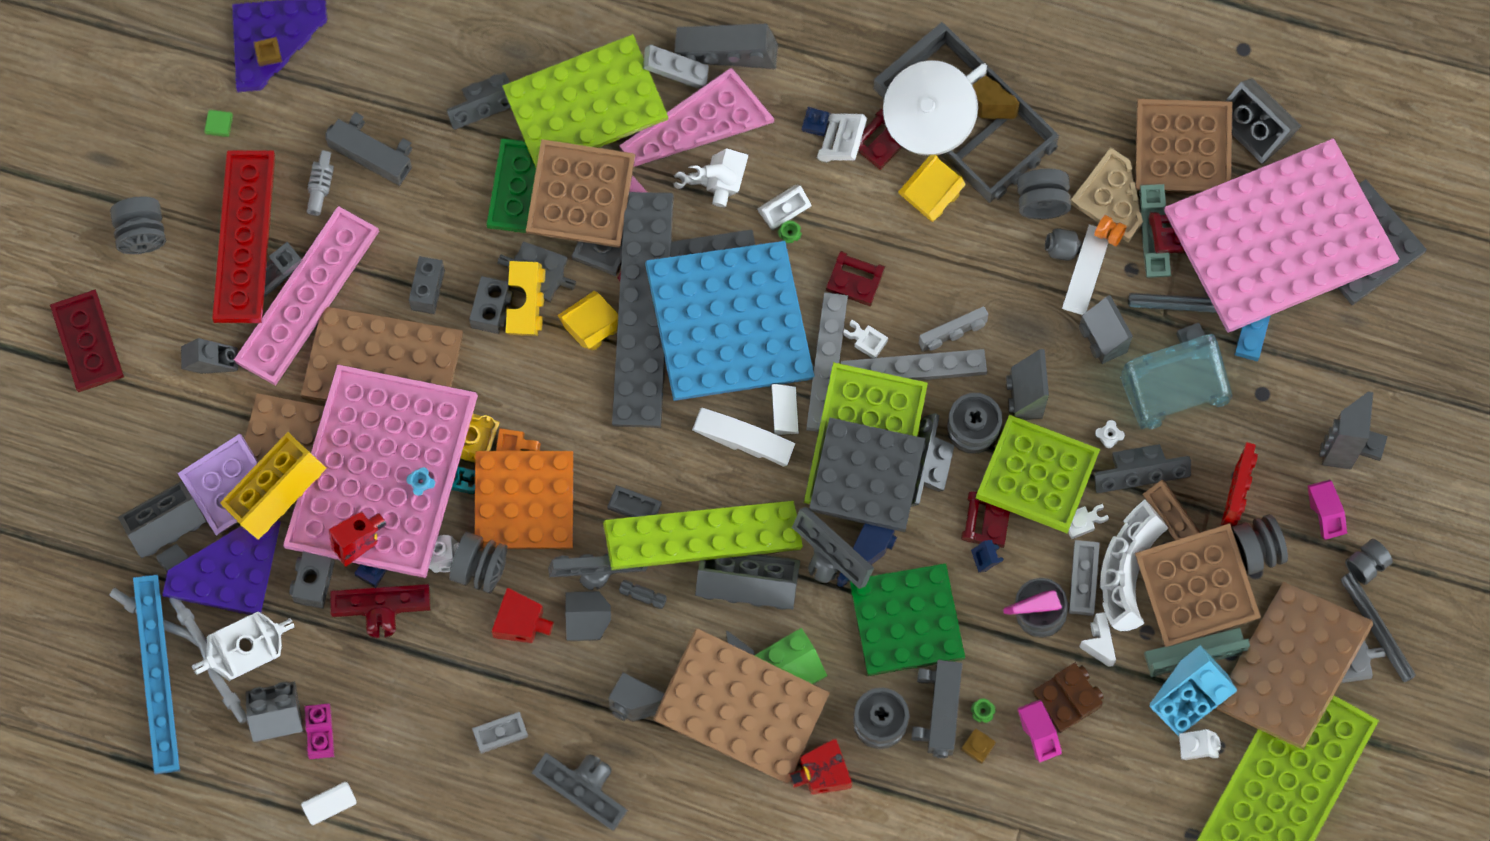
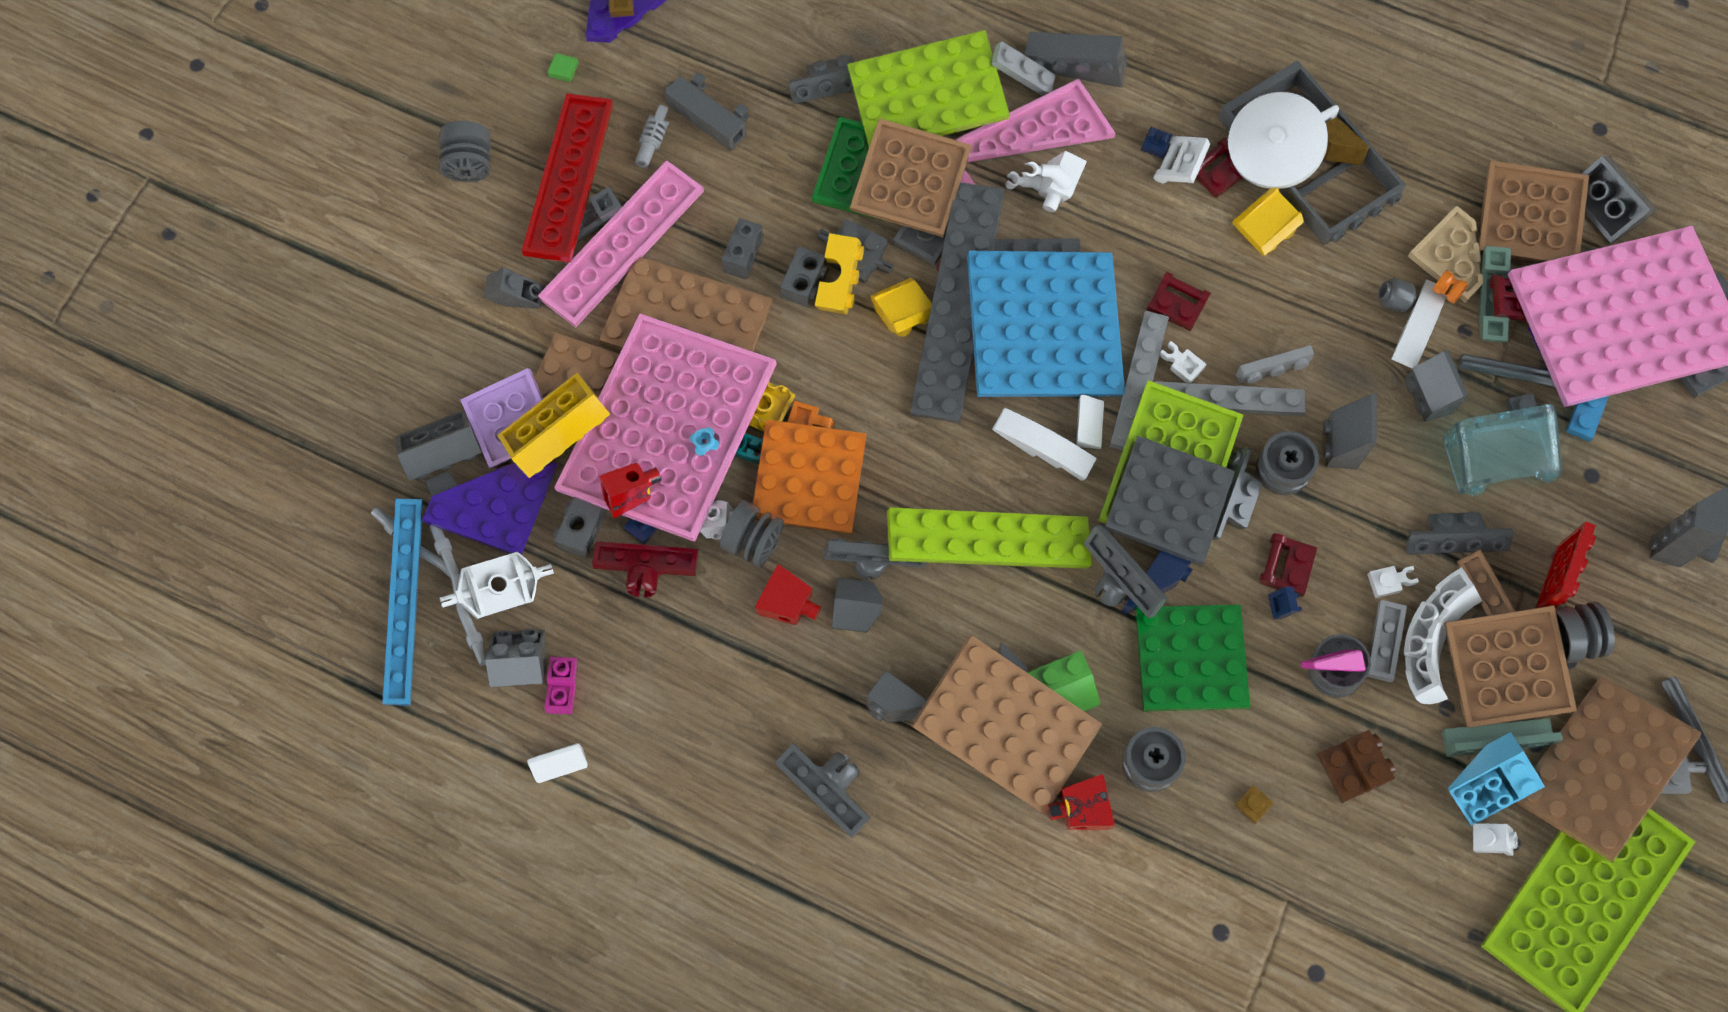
camera: 10 degrees right, 0 degrees up
dark red plate [50,289,124,393] -> none
light grey plate [472,712,528,753] -> none
dark grey plate [607,485,662,517] -> none
dark grey axle [619,580,667,609] -> none
dark grey slope [695,554,800,610] -> none
white slope [757,185,812,230] -> none
bright green plate [778,220,802,243] -> none
dark grey brick [911,660,962,758] -> none
bright green plate [971,699,995,723] -> none
lime plate [976,415,1100,534] -> none
dark grey wheel [1017,169,1071,219] -> none
dark pink slope [1017,700,1062,763] -> none
white slope [1079,612,1116,667] -> none
white plate [1095,420,1125,448] -> none
dark pink slope [1308,480,1347,540] -> none
dark grey wheel [1345,539,1393,585] -> none

